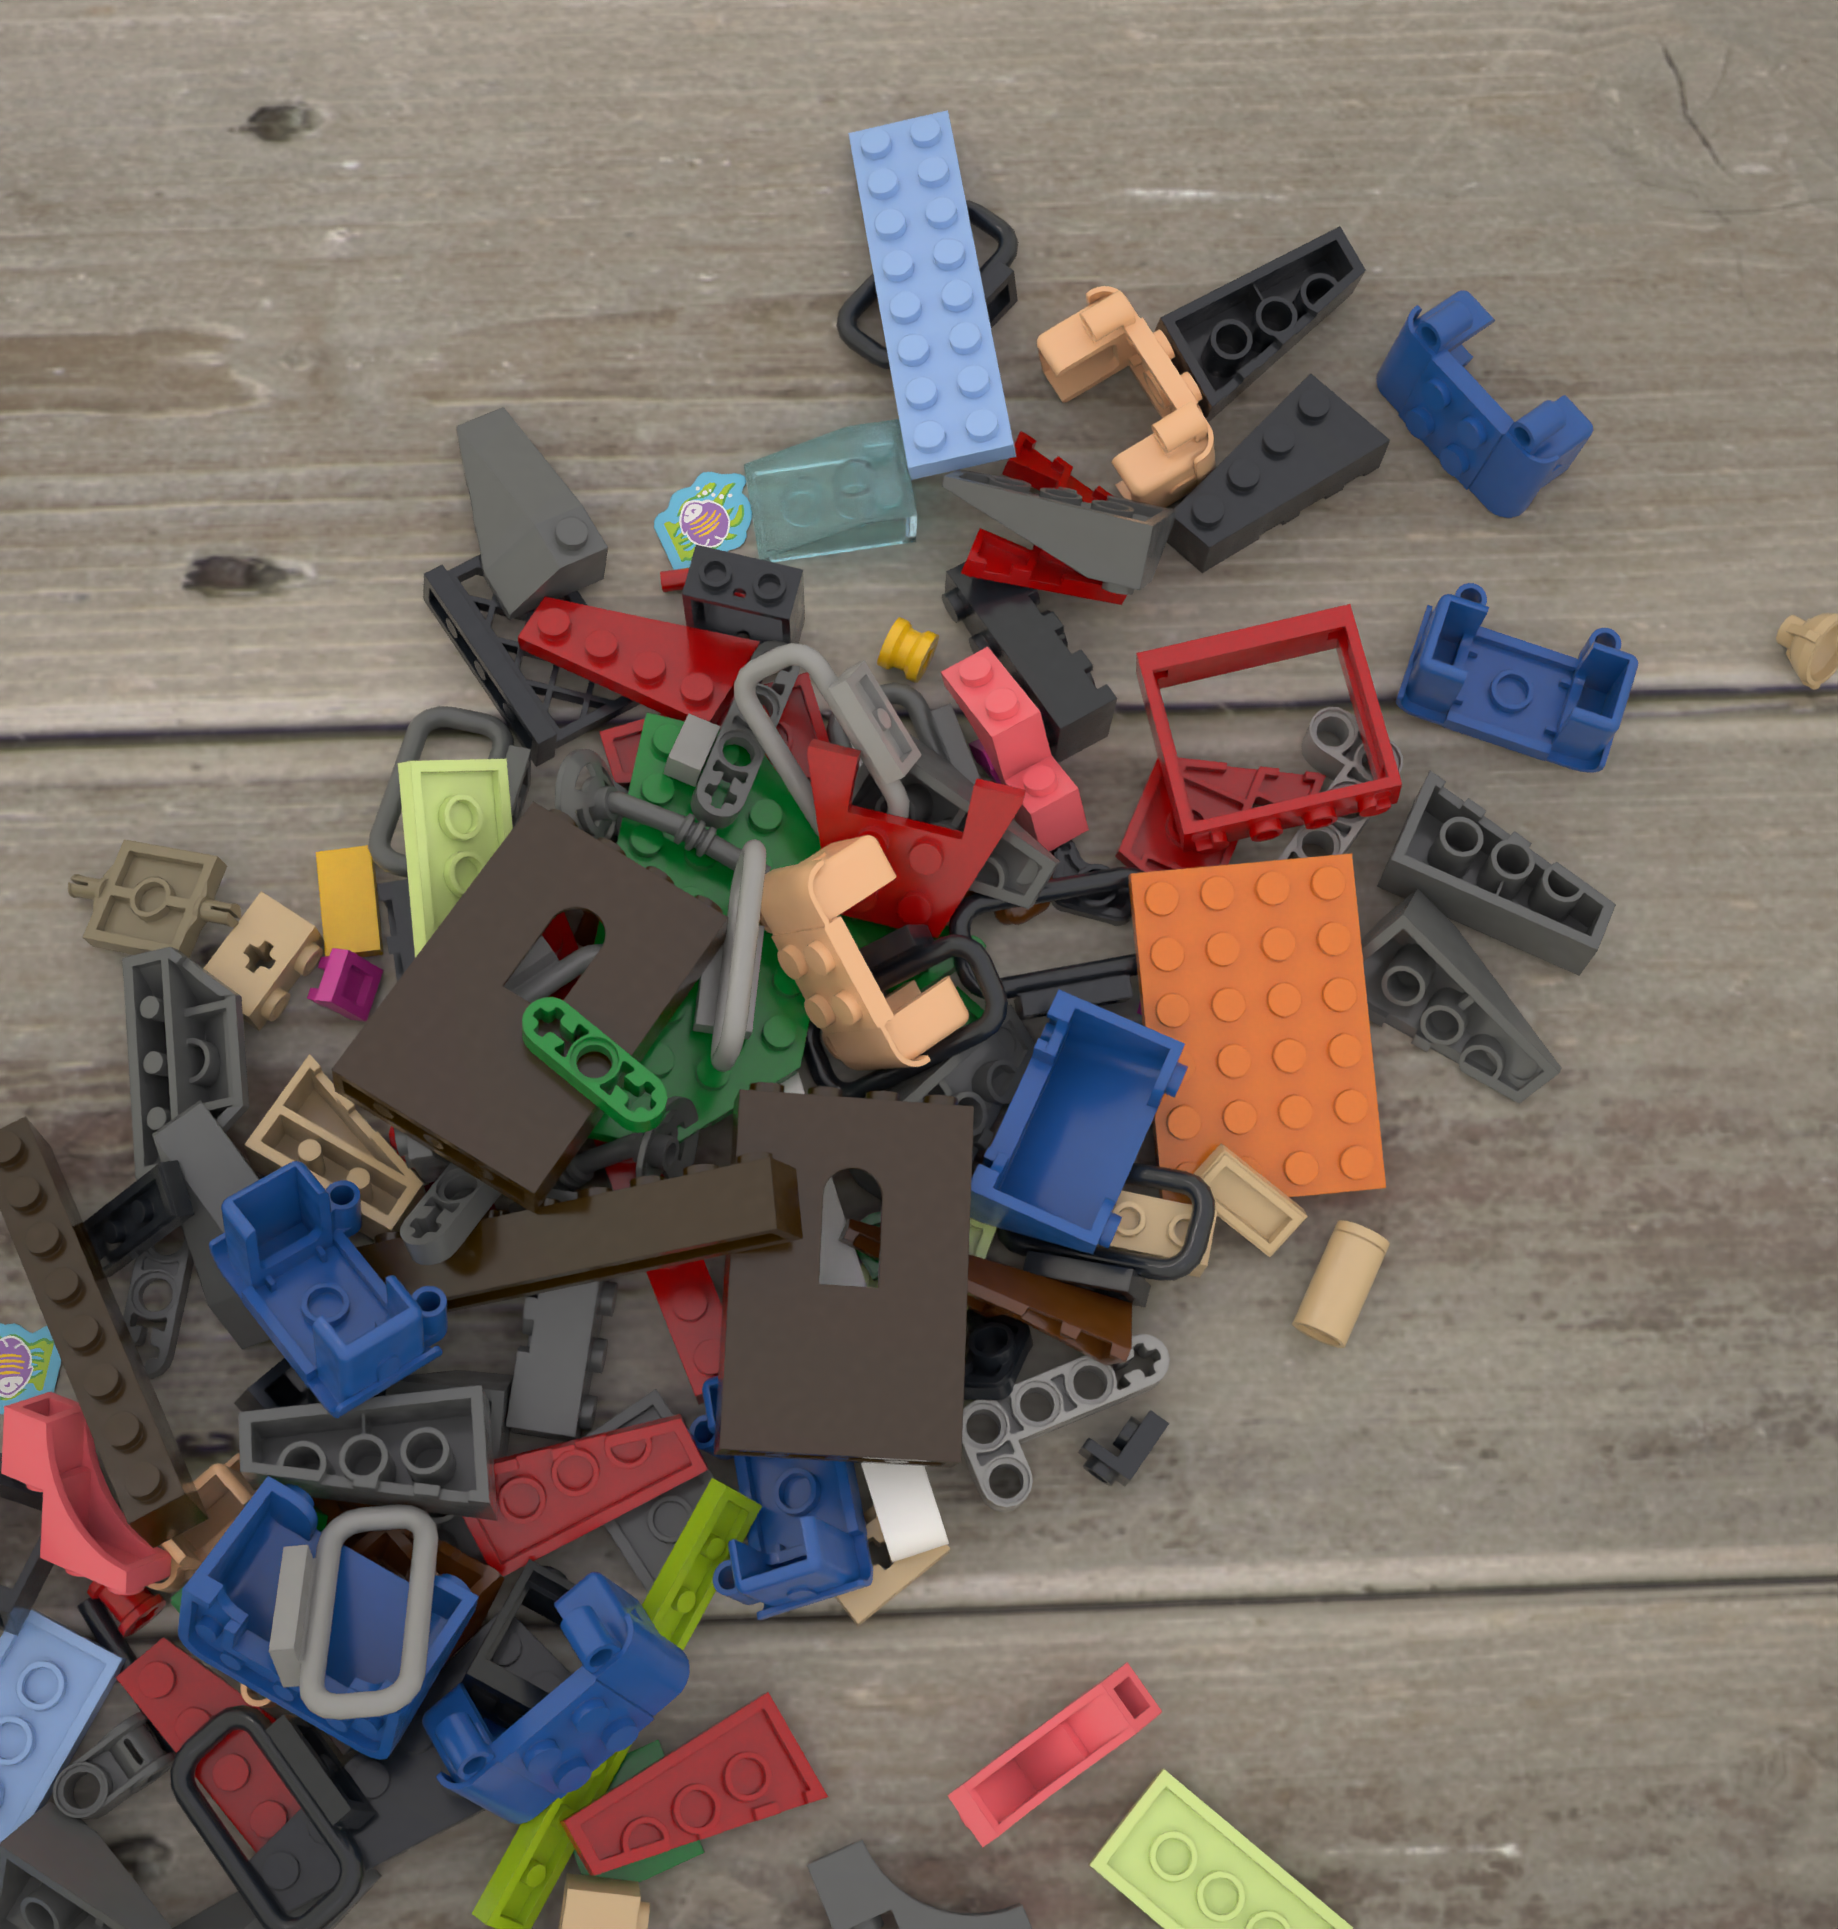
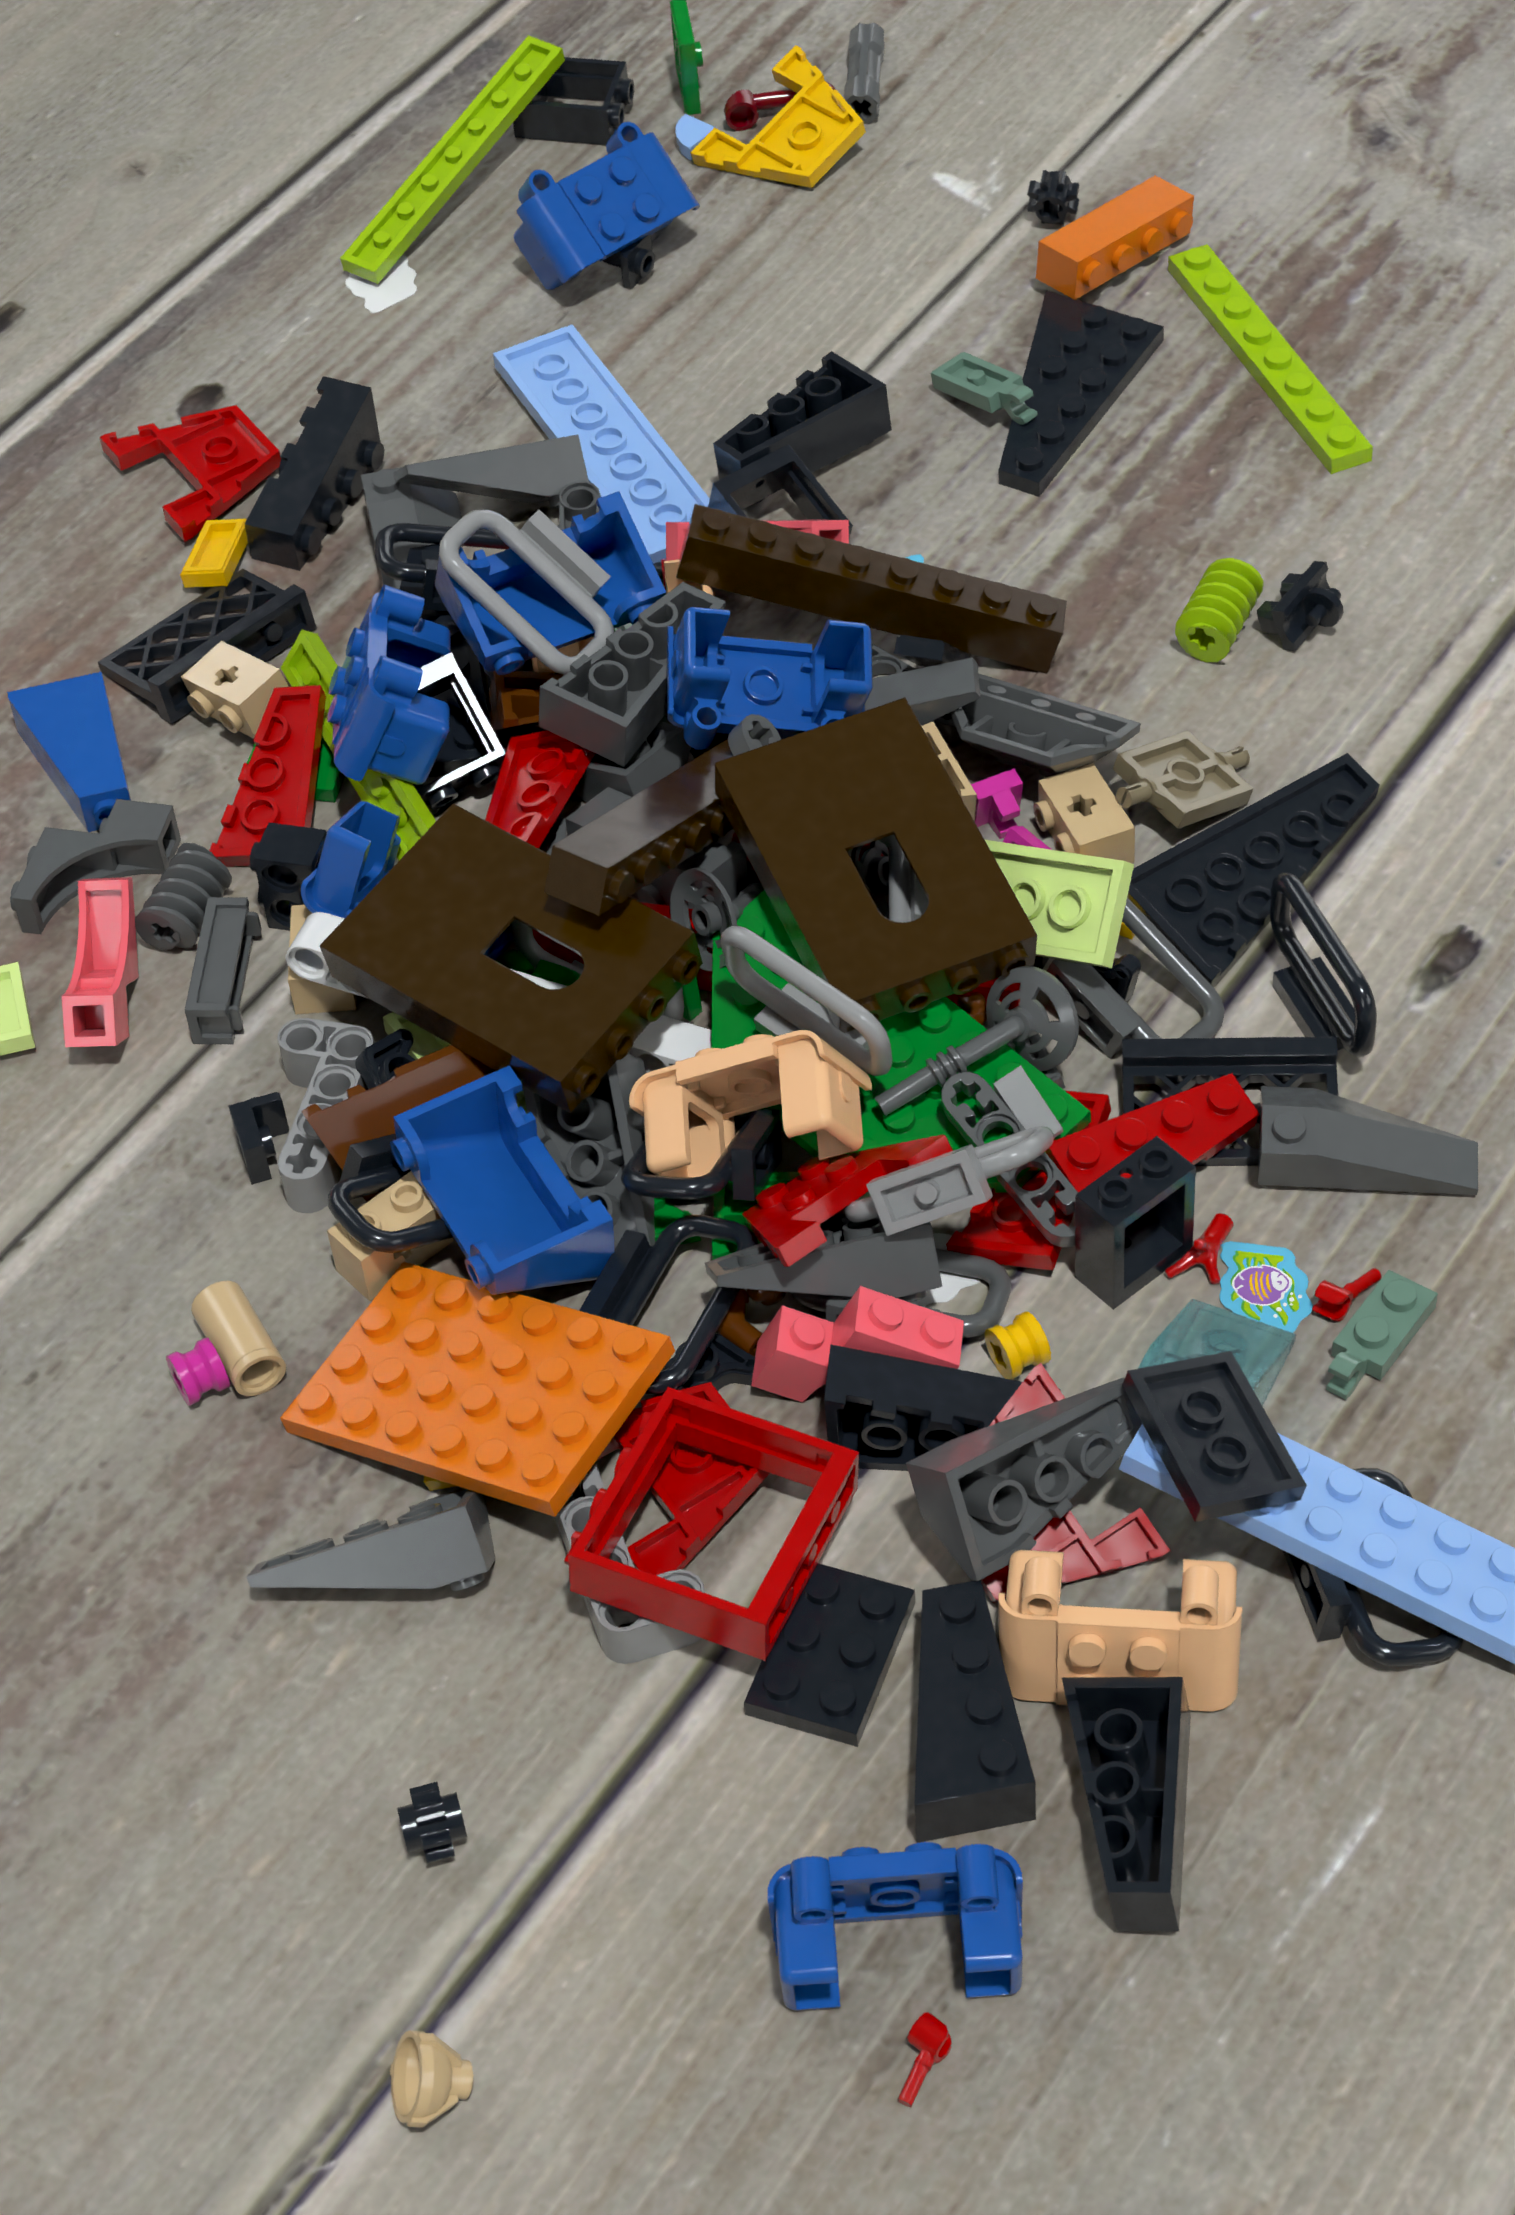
camera: 135 degrees right, 25 degrees down
green beam [522,997,667,1133] -> none
tan tile [1193,1143,1308,1257] -> none
dark grey wedge [1377,770,1616,976] -> none
blue container [1396,583,1638,773] -> none
none -> dark grey piece [135,843,232,950]
none -> dark pink wheel [166,1337,230,1406]
none -> dark grey container [185,897,262,1044]
none -> black brick [250,822,327,931]
none -> black gear [397,1782,467,1863]
none -> black plate [744,1563,916,1747]
none -> red hand [897,2012,952,2107]
none -> dark pink tile [971,768,1023,839]
none -> black plate [1122,1351,1307,1522]
none -> black wing [1127,753,1380,987]
none -> black bar [1270,872,1377,1058]
none -> red hand [1312,1268,1382,1322]
none -> sand green plate [1326,1270,1438,1400]

